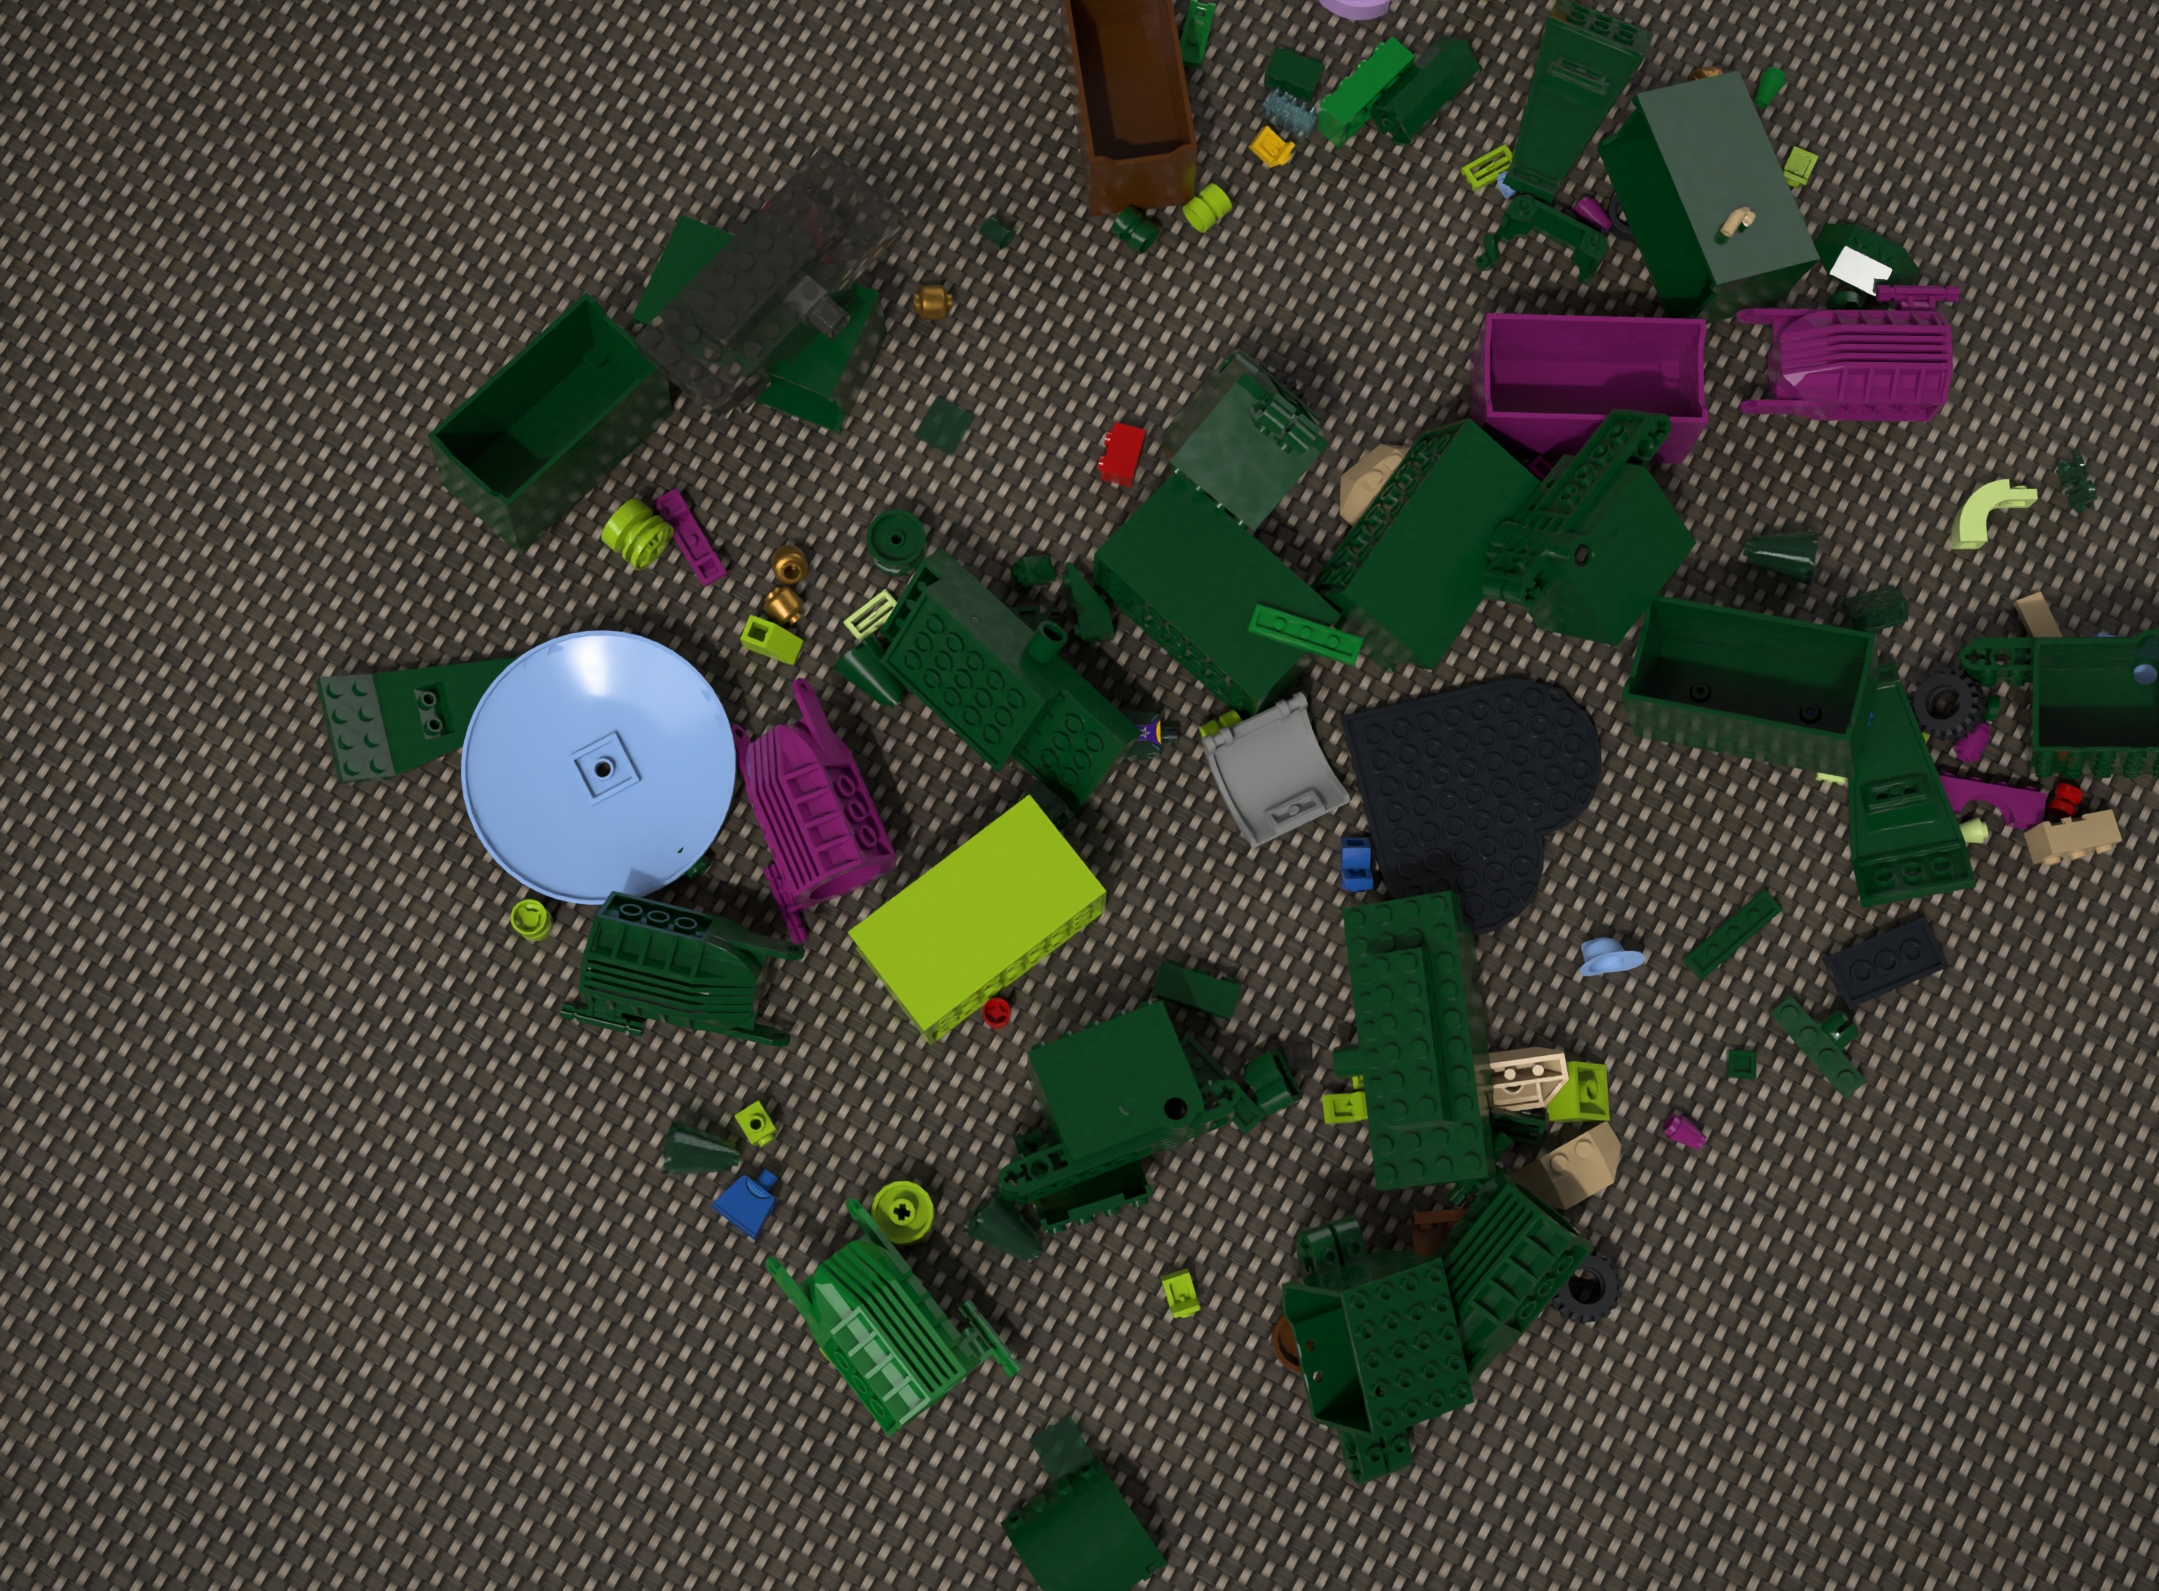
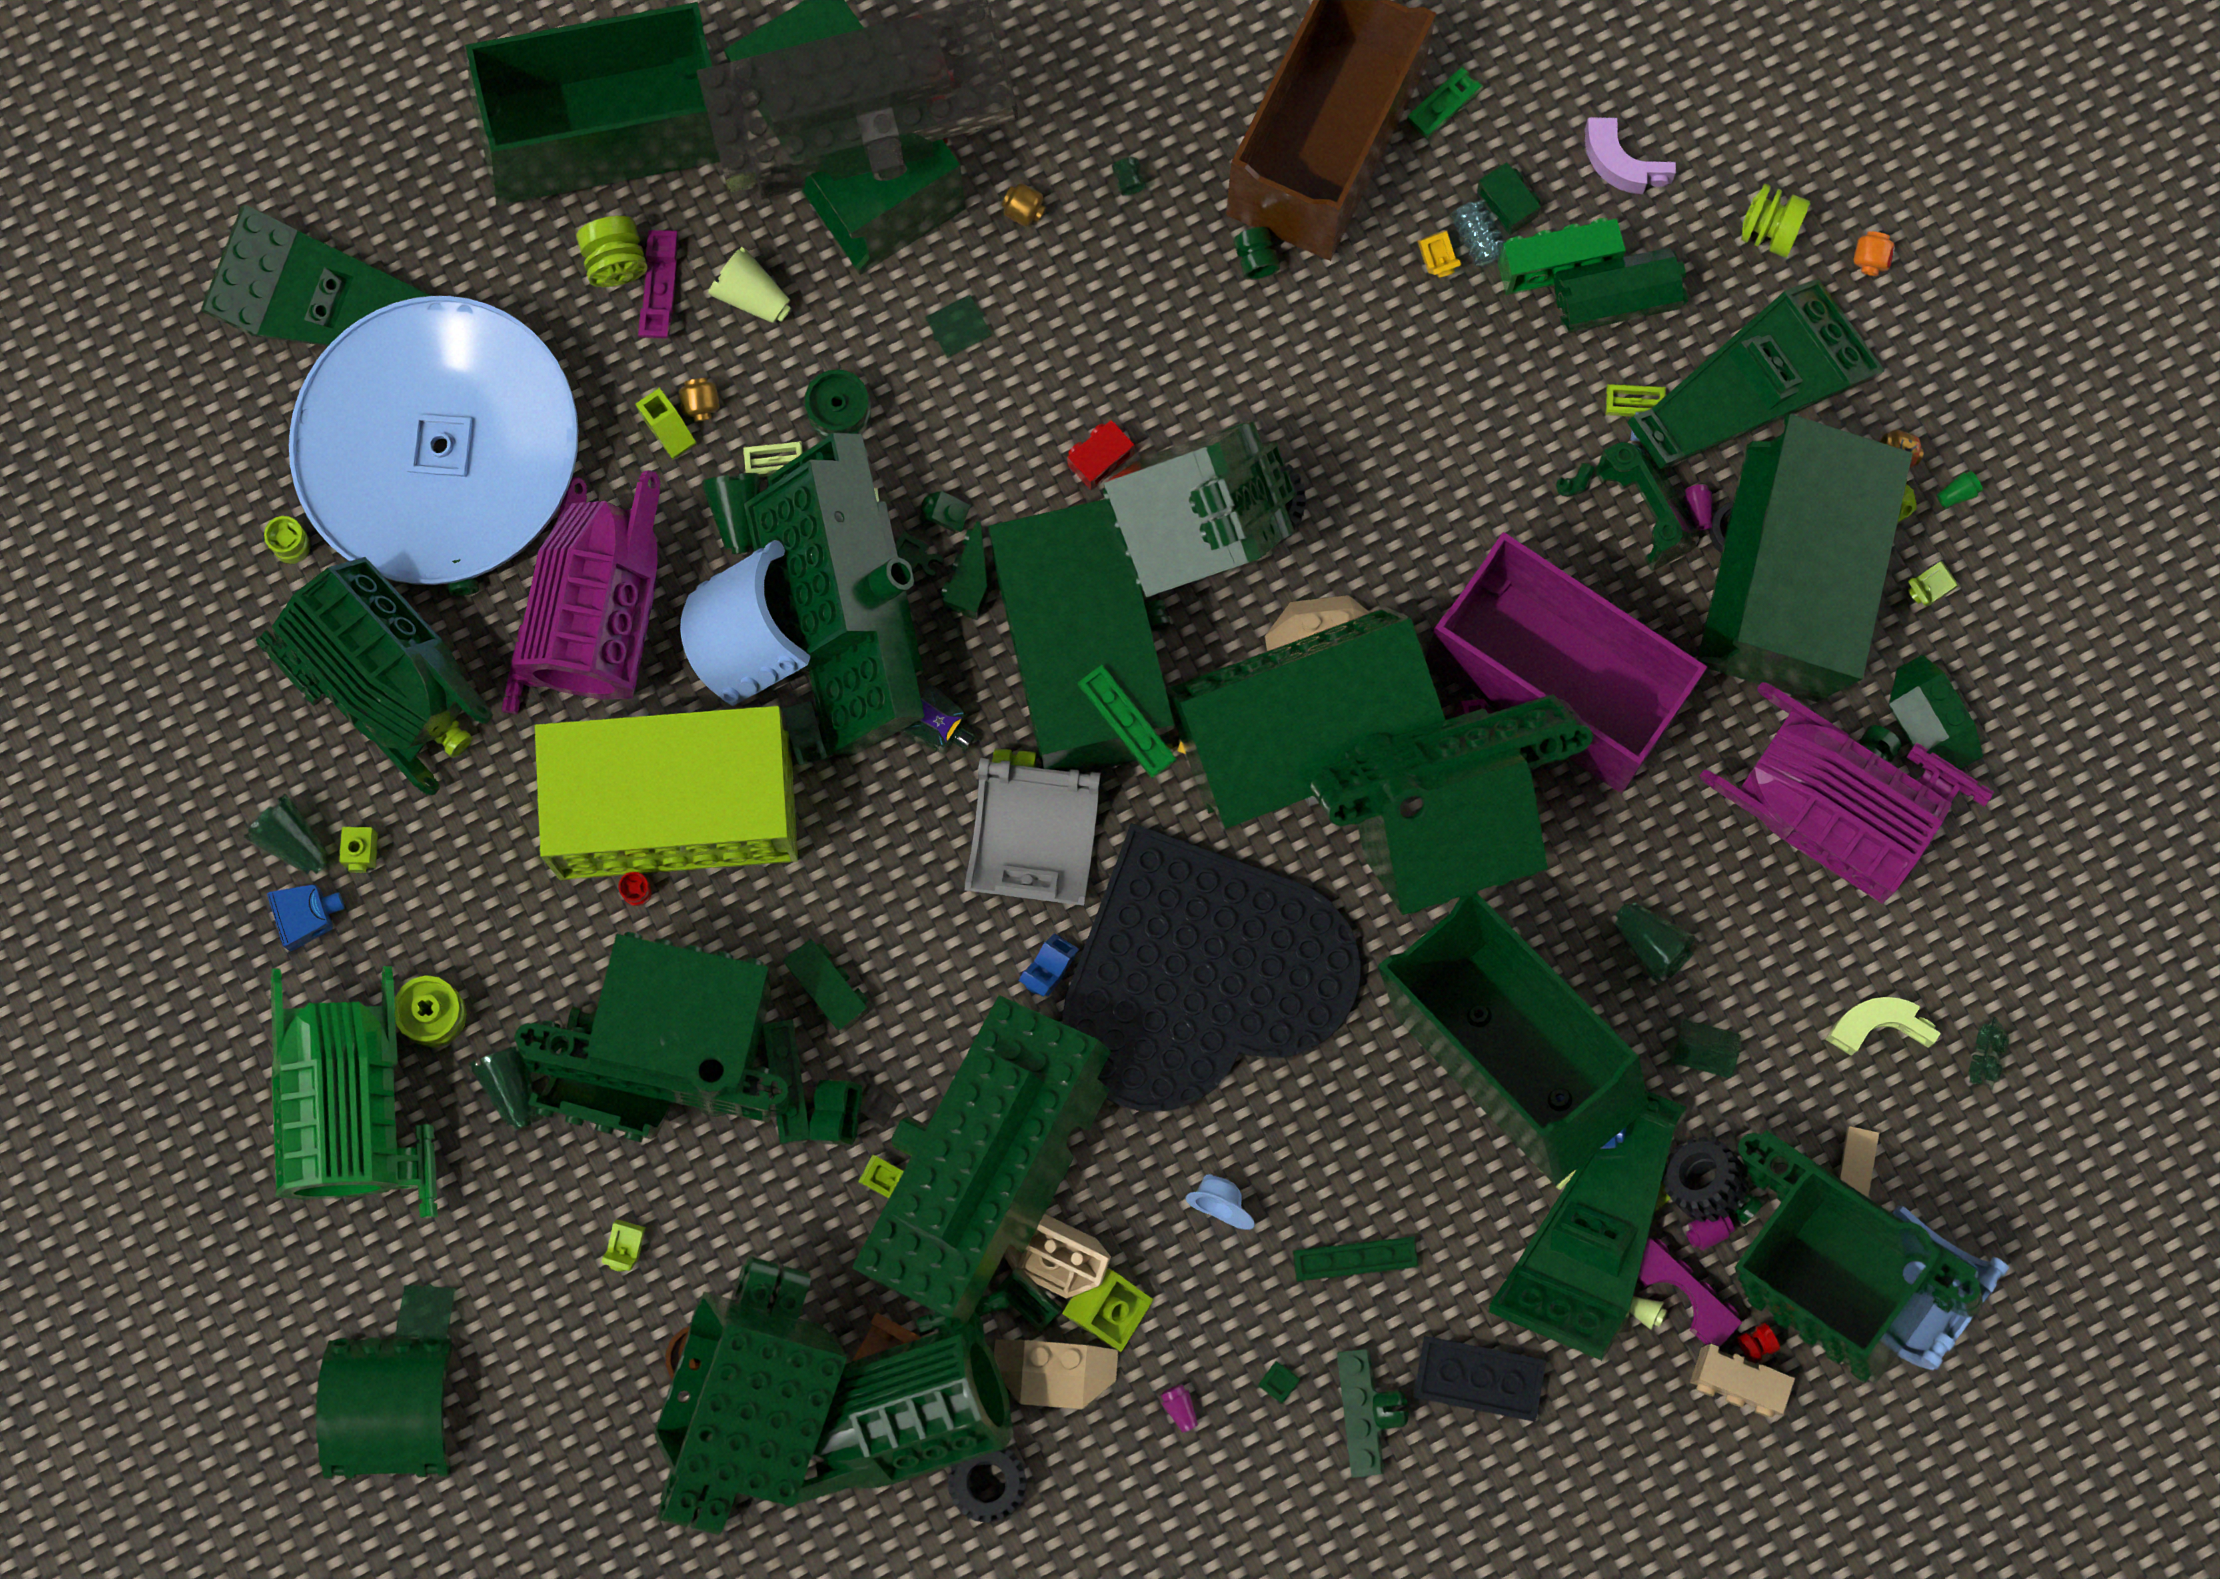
camera: 35 degrees right, 0 degrees up
pearl gold head [771,545,808,585] -> none
lime wheel [1183,183,1232,233] -> none
tan arm [1720,207,1756,237] -> none
none -> lime wheel [433,720,473,758]
none -> light blue hinge [680,540,811,706]
none -> yellowish green cone [708,247,791,323]

